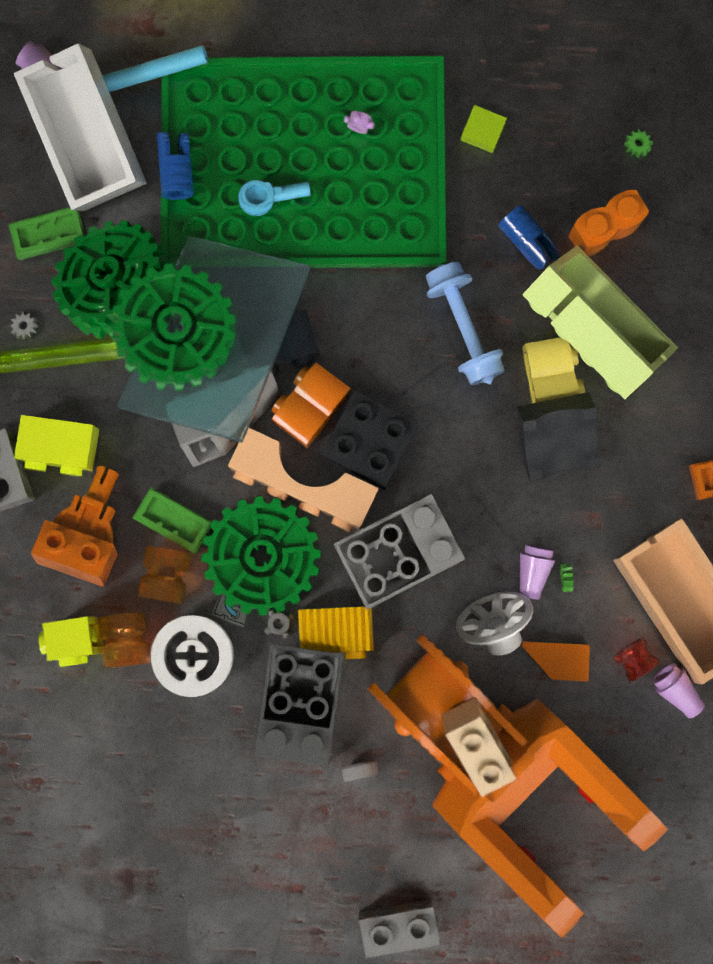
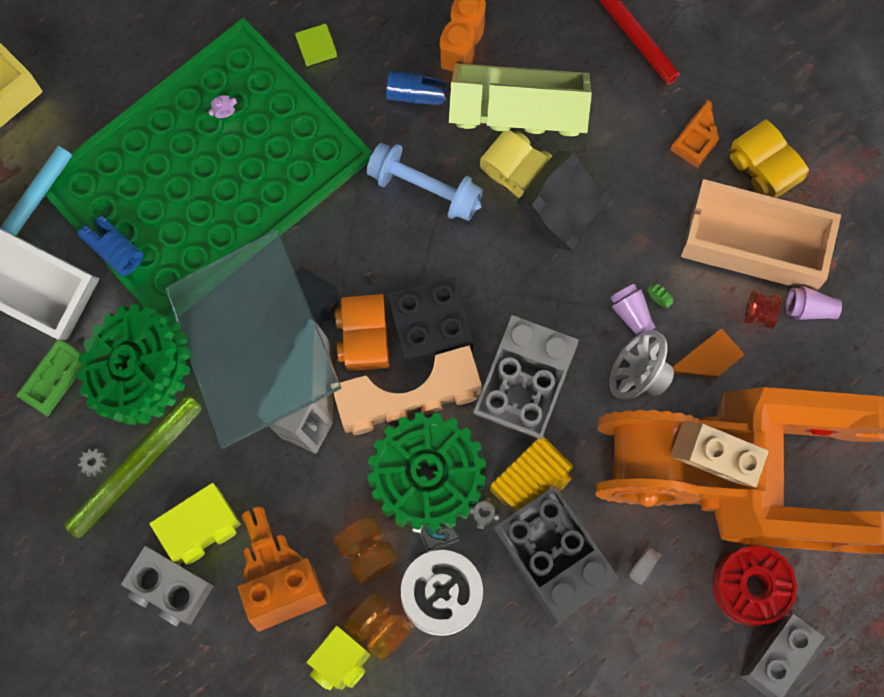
camera: 40 degrees left, 10 degrees down
green piece [112,264,236,391] -> none
bright green plate [133,487,212,555] -> none
medium azure plate [239,180,310,216] -> none
none -> red wheel [712,545,797,627]

